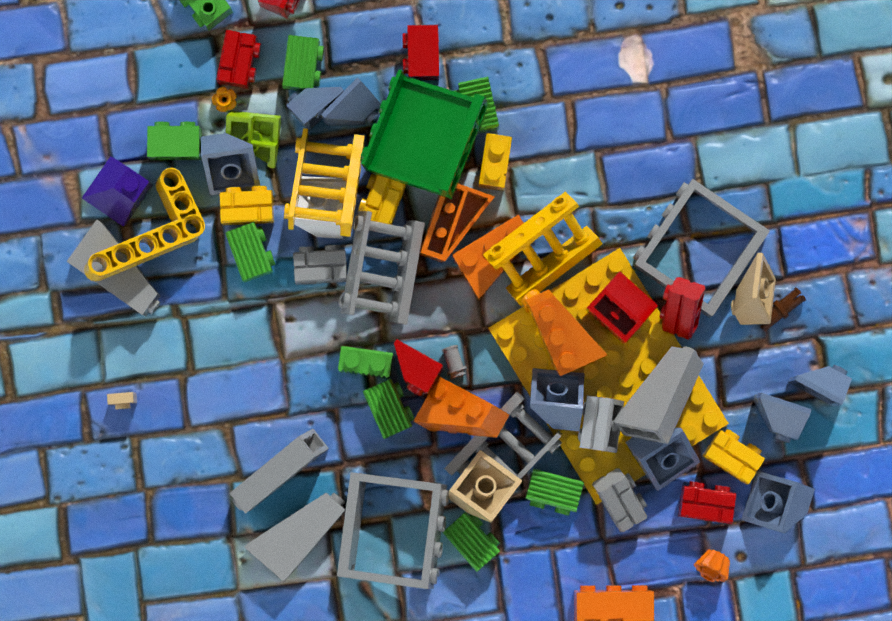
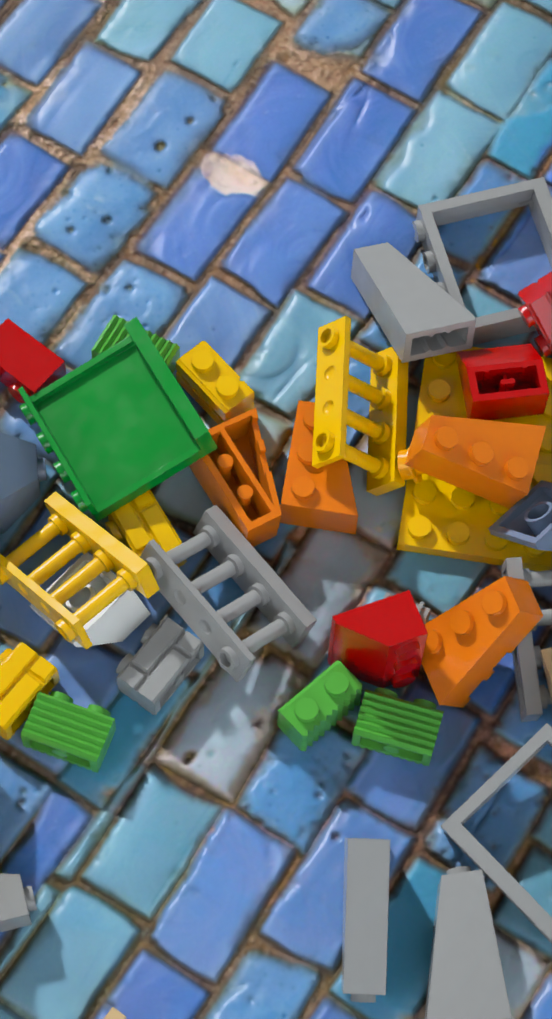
camera: 55 degrees left, 20 degrees down
none -> light grey slope [351,242,476,363]

